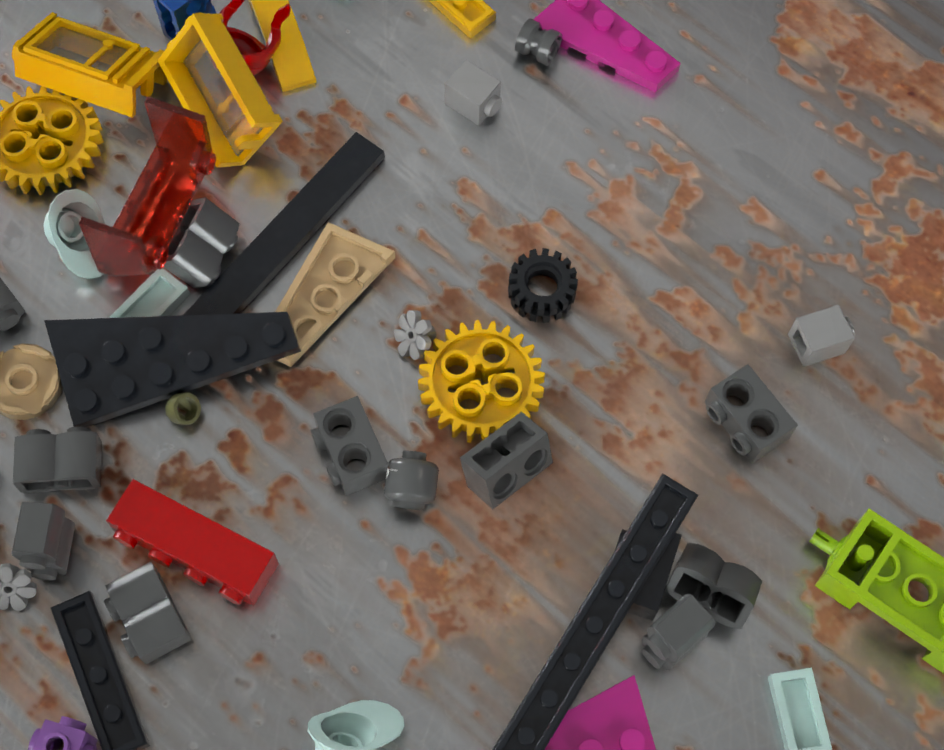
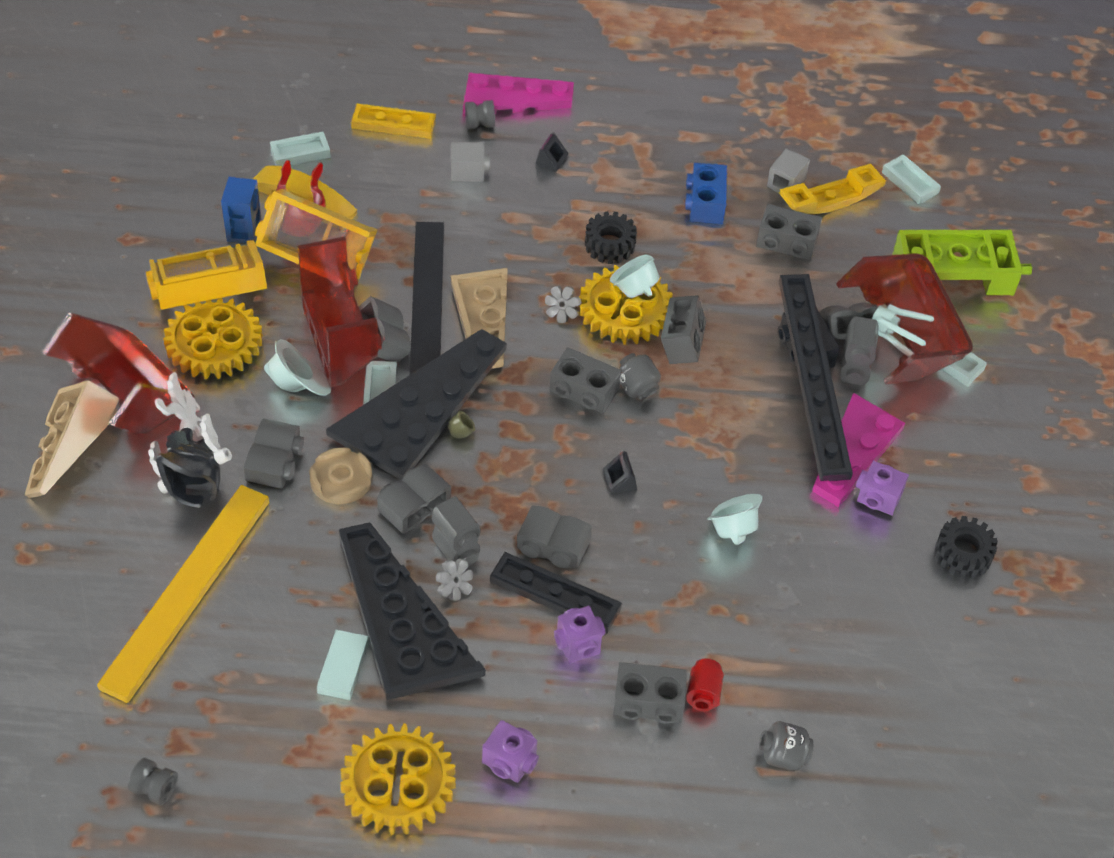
camera: 40 degrees left, 15 degrees down
red brick [106,479,279,606] -> none
none -> black slope [535,133,569,171]
none -> black slope [603,451,637,494]
none -> light aqua piece [610,254,660,298]
none -> blue brick [685,162,727,224]
none -> yellow slope [779,163,886,214]
none -> clear red windscreen [836,253,973,385]
none -> light aqua plant [872,304,934,368]

